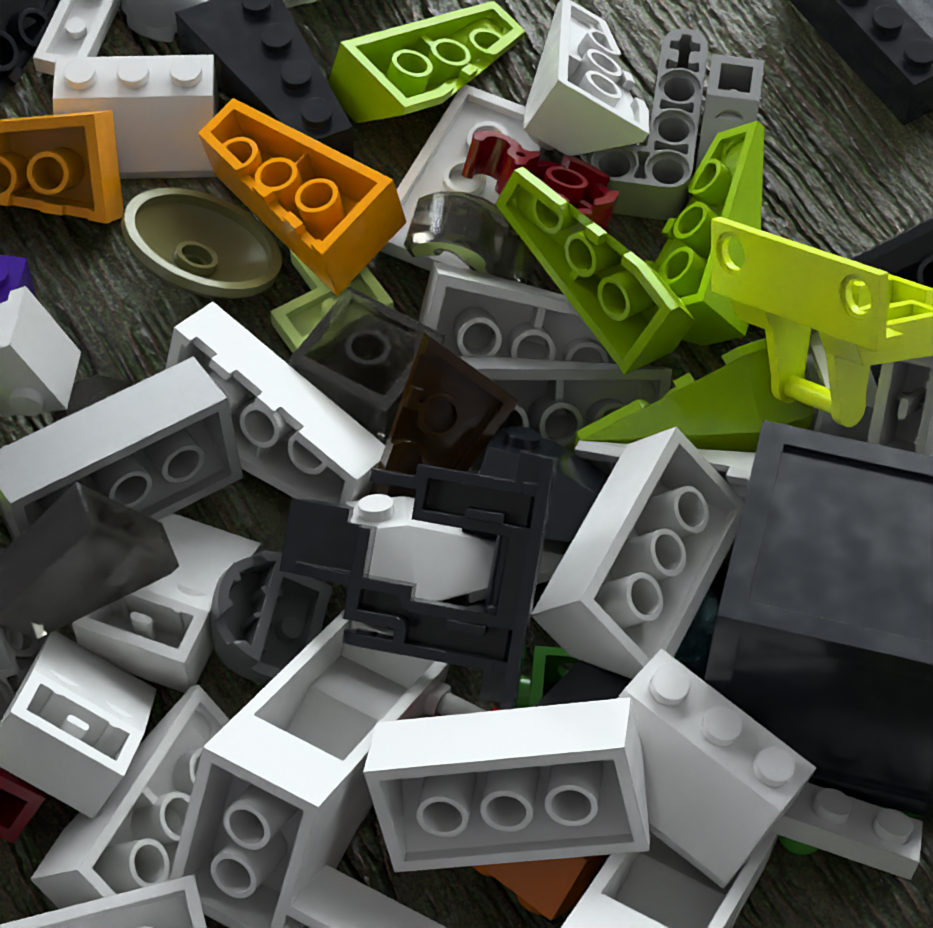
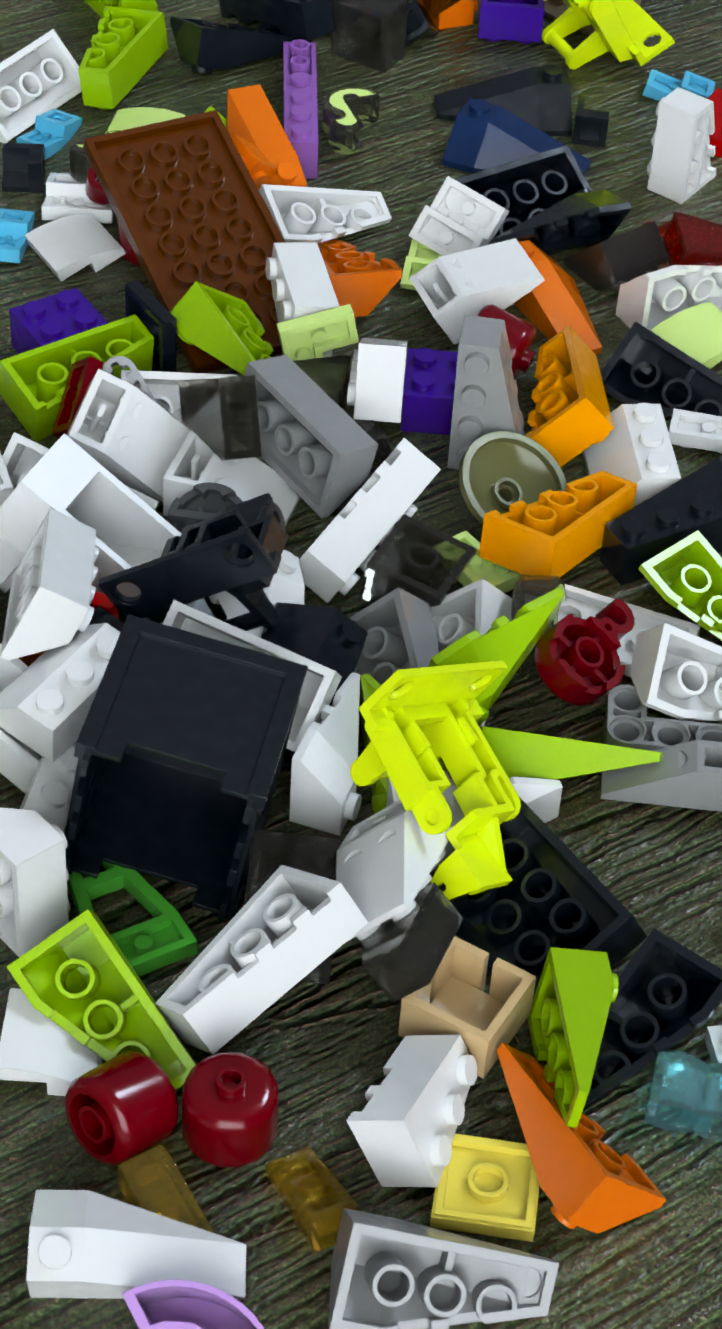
camera: 85 degrees right, 15 degrees down
dark brown wing [369,331,519,498] -> none
none -> light grey wedge [447,315,525,470]

